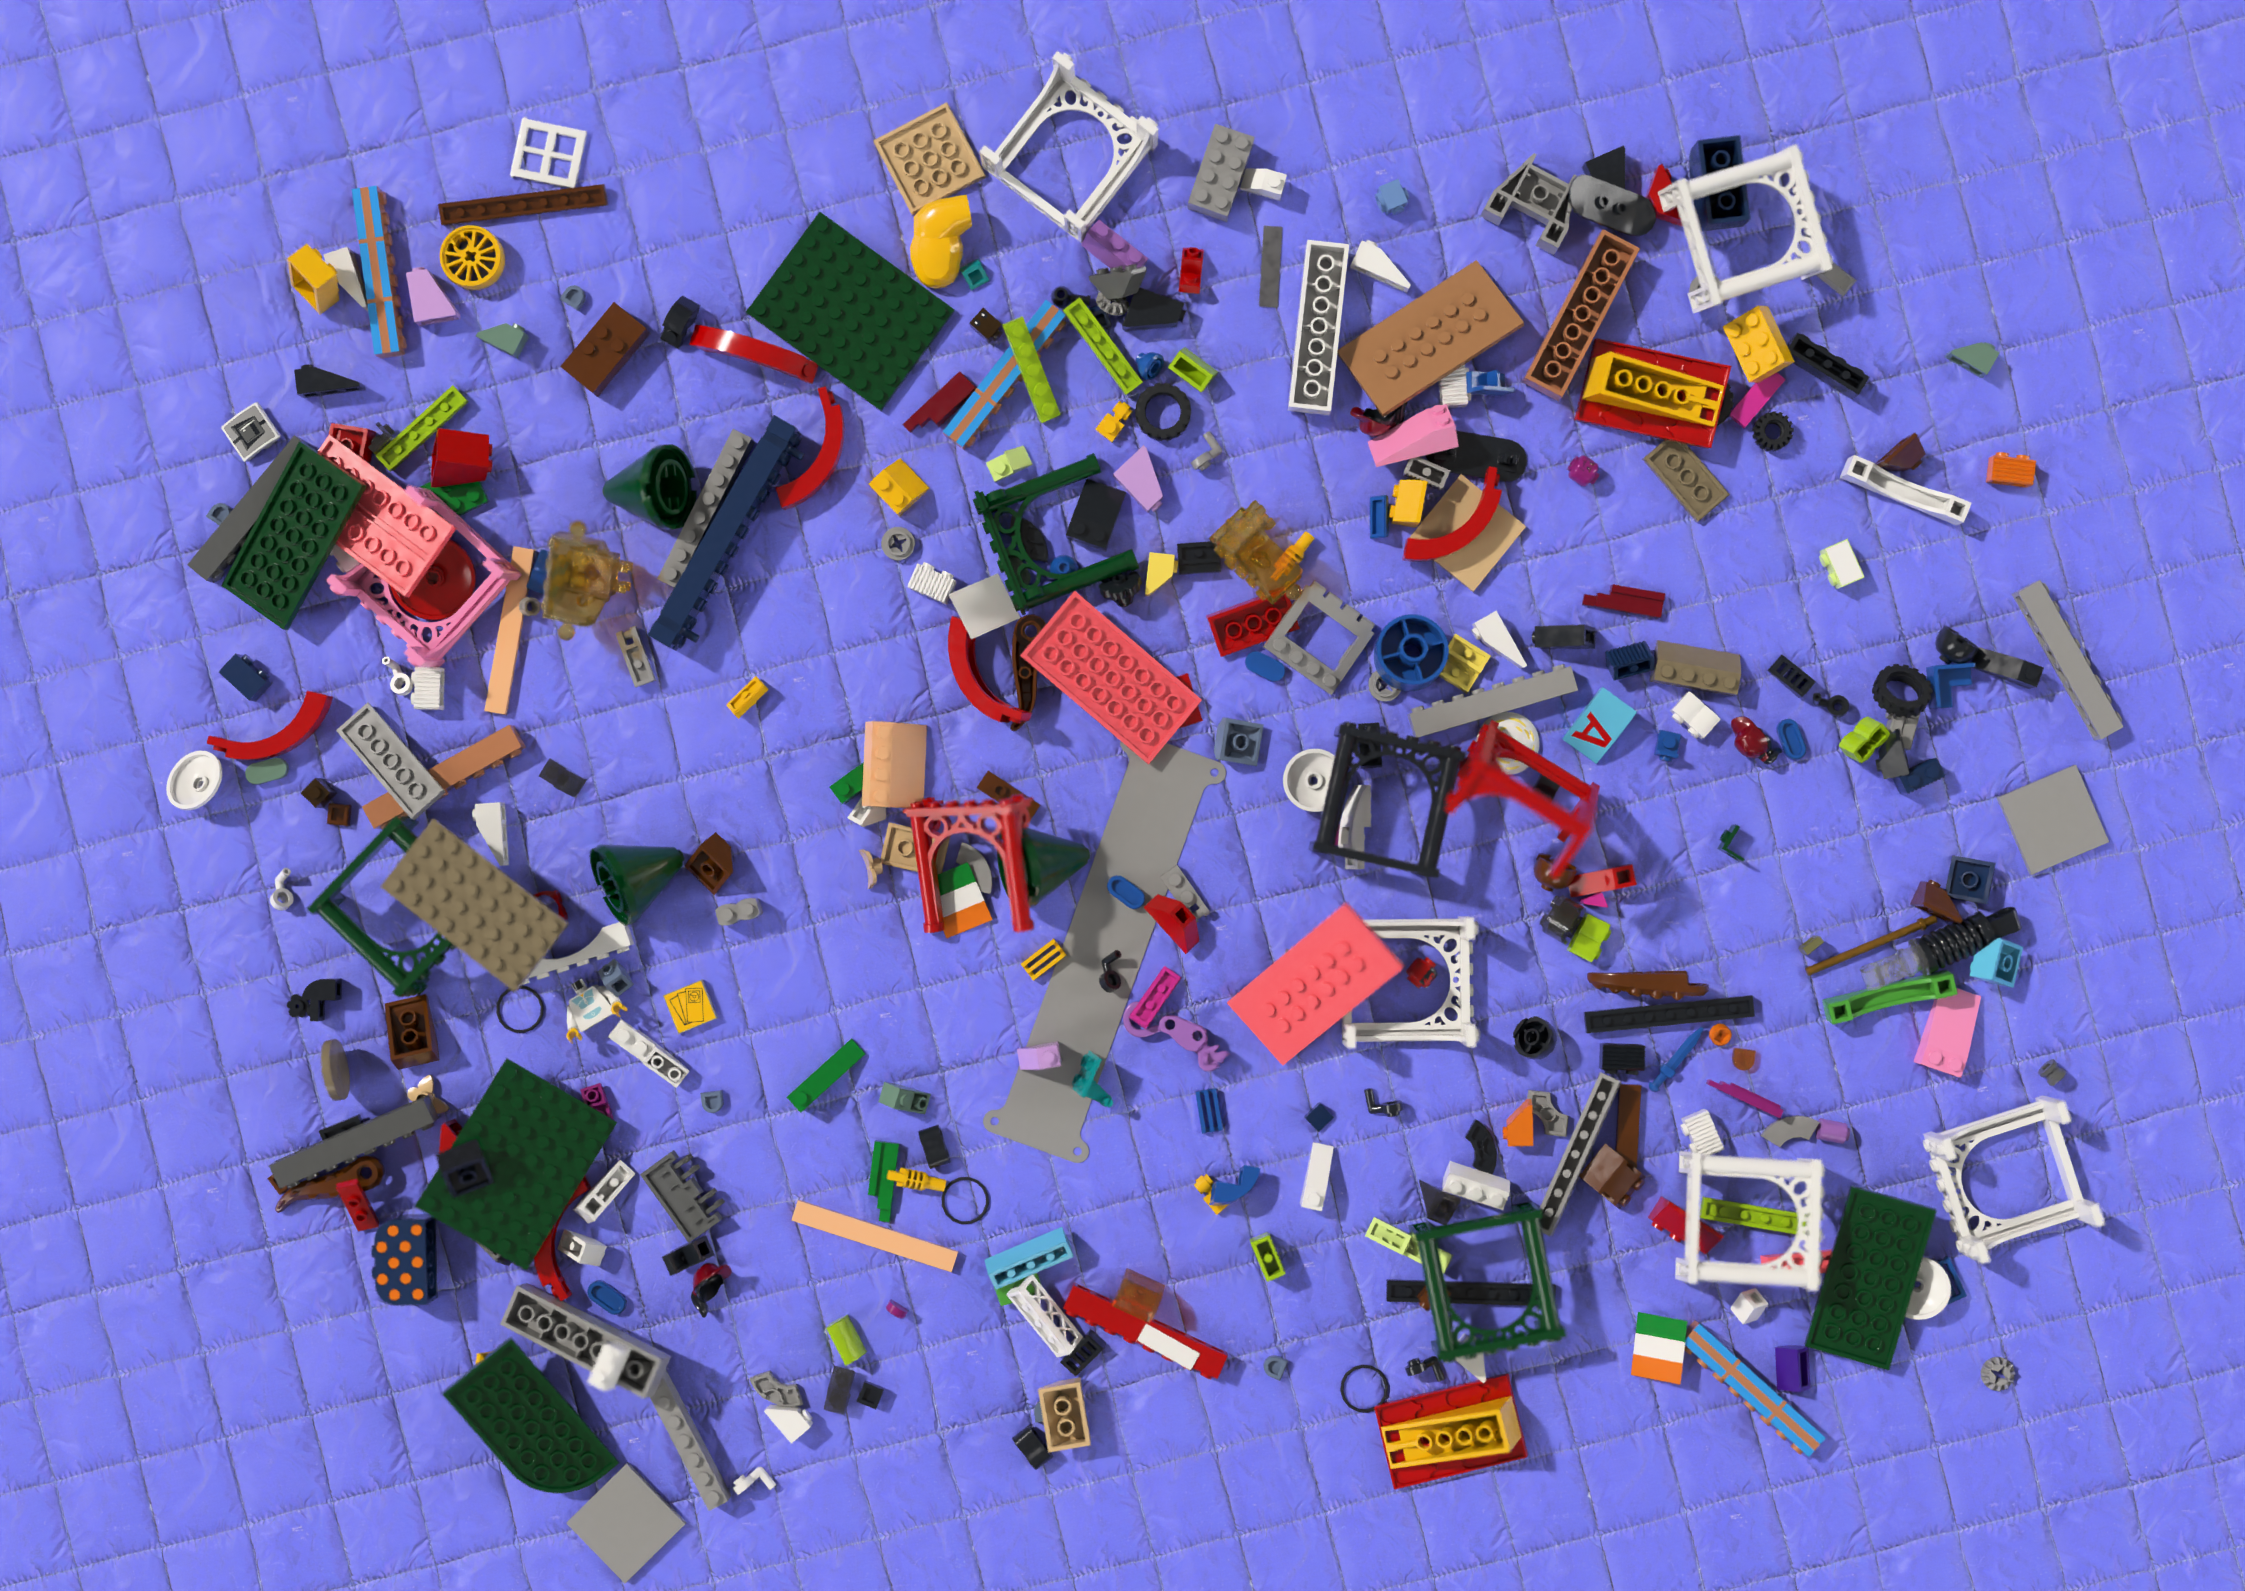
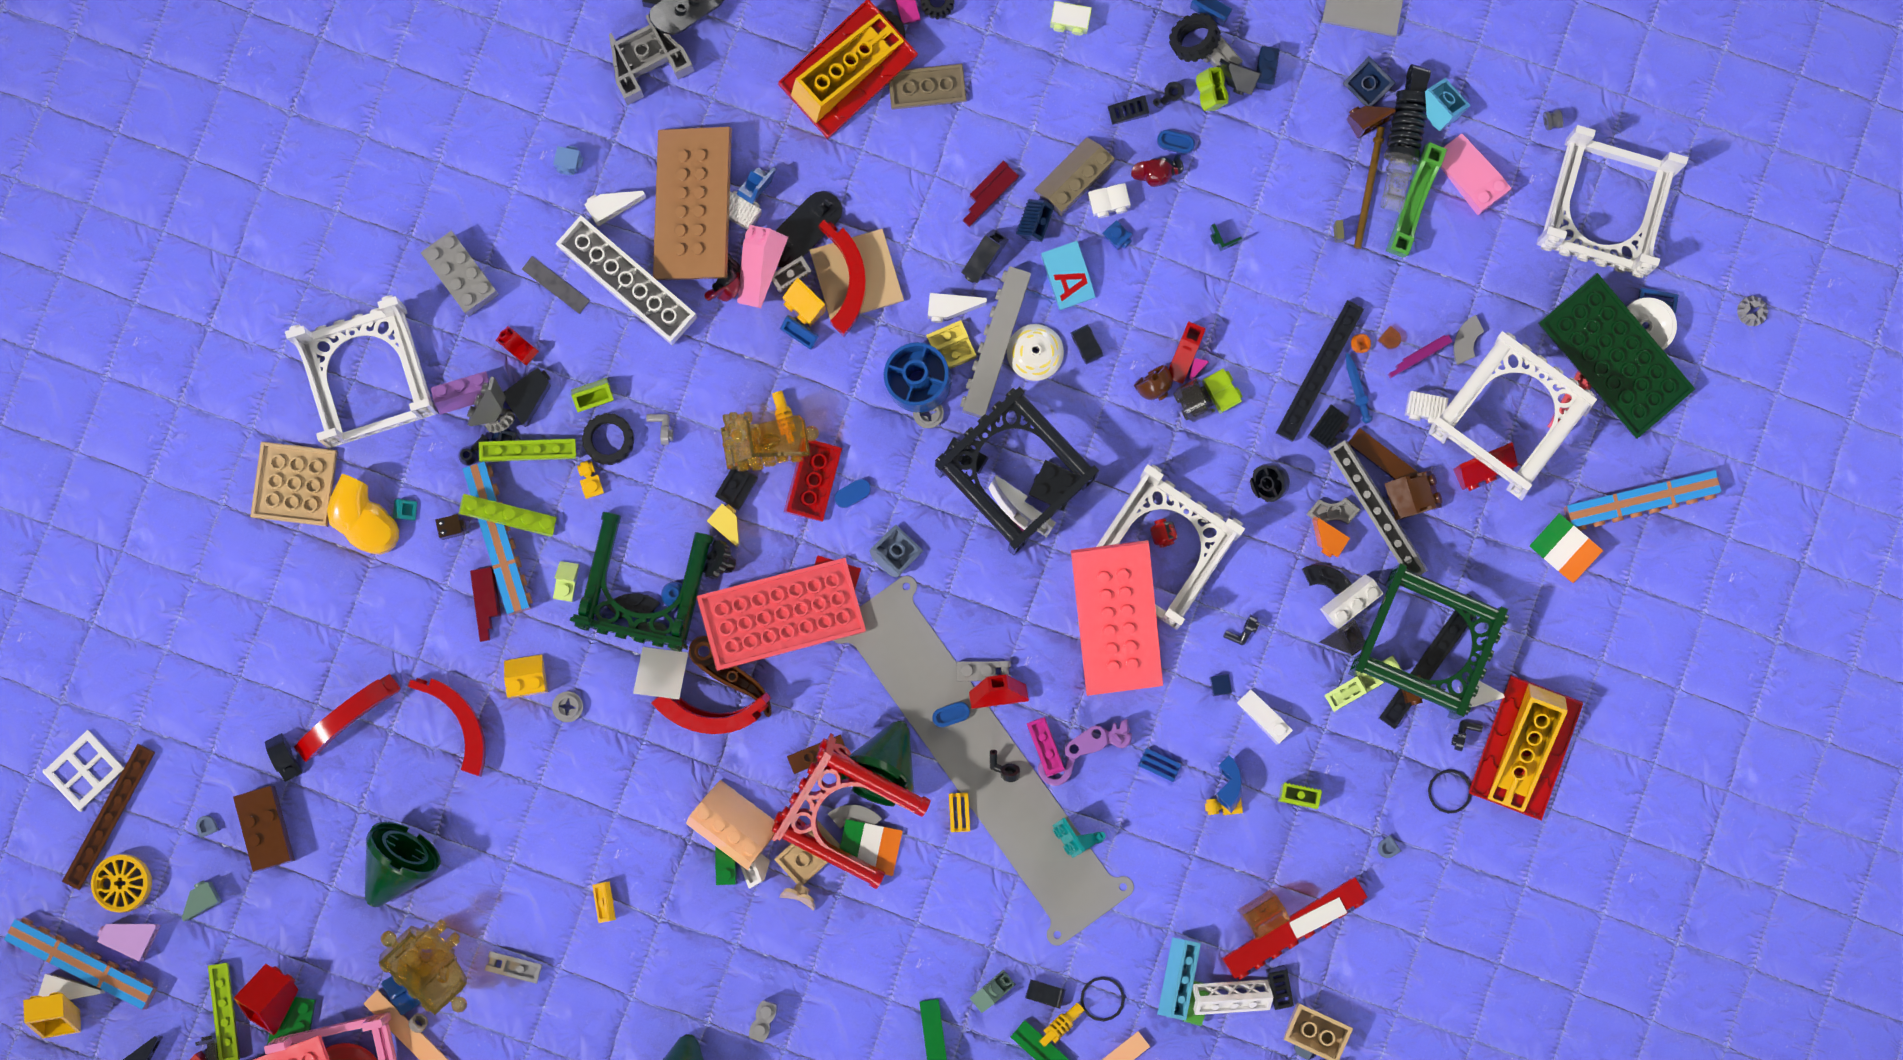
camera: 65 degrees left, 5 degrees down
dark blue brick [647,415,805,651] -> none
light grey brick [657,429,755,588] -> none
reddish brown slope [685,832,733,895] -> none
dark green plate [746,212,955,411] -> none
white brick [907,562,957,605] -> none
lavender slope [1017,1041,1062,1070] -> none
black slope [1066,479,1126,552] -> none
lavender slope [1113,445,1163,513] -> none
blue brick [1136,352,1164,380] -> none
white slope [1240,168,1287,201] -> none
light grey hinge [1263,580,1375,695] -> none
white dish [1283,749,1335,812] -> none
red arch [1445,720,1600,880] -> none
nougat brick [1522,229,1640,401] -> none
magenta head [1567,455,1600,487] -> none
reddish brown animal [1587,971,1709,1000] -> none
lime plate [1699,1196,1806,1235] -> none
white panel [1731,1288,1768,1324] -> none
dark purple brick [1775,1345,1811,1392] -> none
medium lavender brick [1816,1118,1850,1144] -> none
none -> black brick [1029,460,1079,511]

